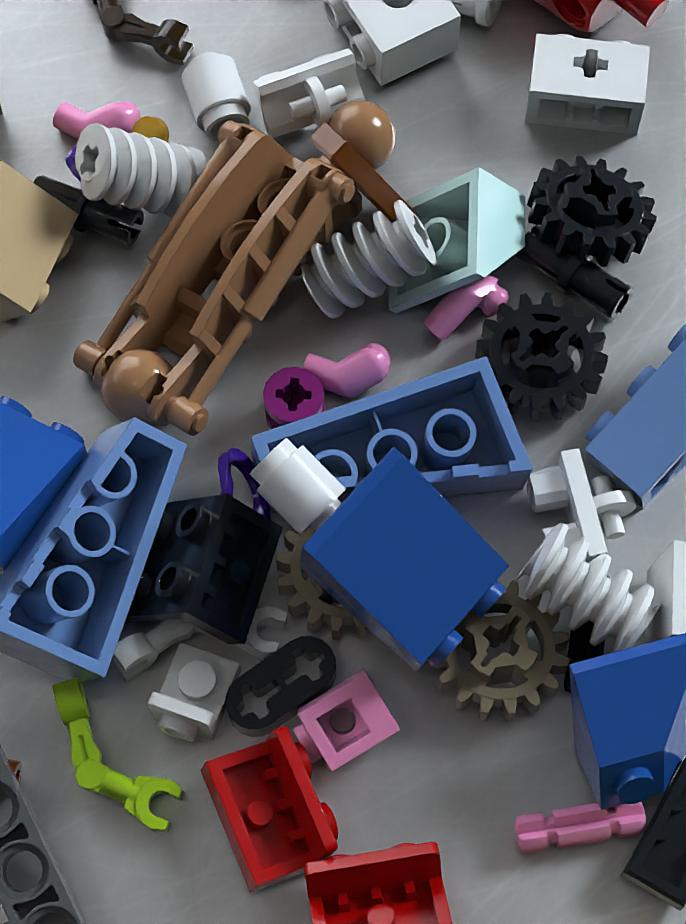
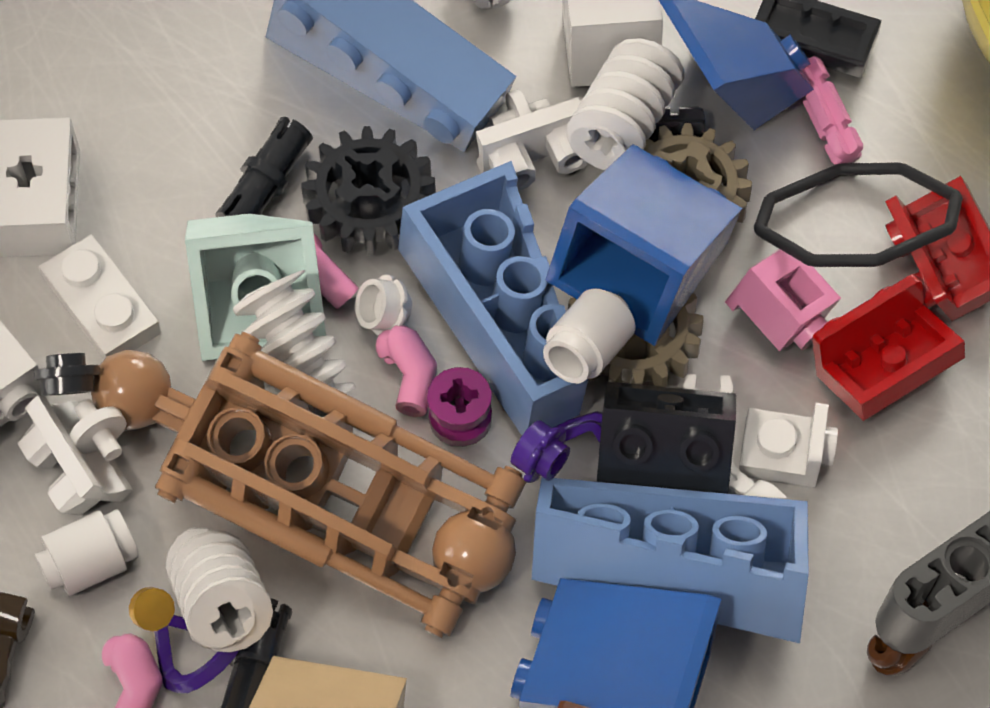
camera: 100 degrees left, 5 degrees down
lime piece [52,678,185,833] -> none
black beam [226,636,336,737] -> none
dark orange tile [311,122,418,223] -> none
black gear [527,156,657,267] -> none
none -> black plate [33,353,100,396]
none -> white plate [39,234,161,359]
none -> white plate [355,274,412,335]
none -> dark purple plate [510,420,570,483]
none -> black piece [754,162,963,267]

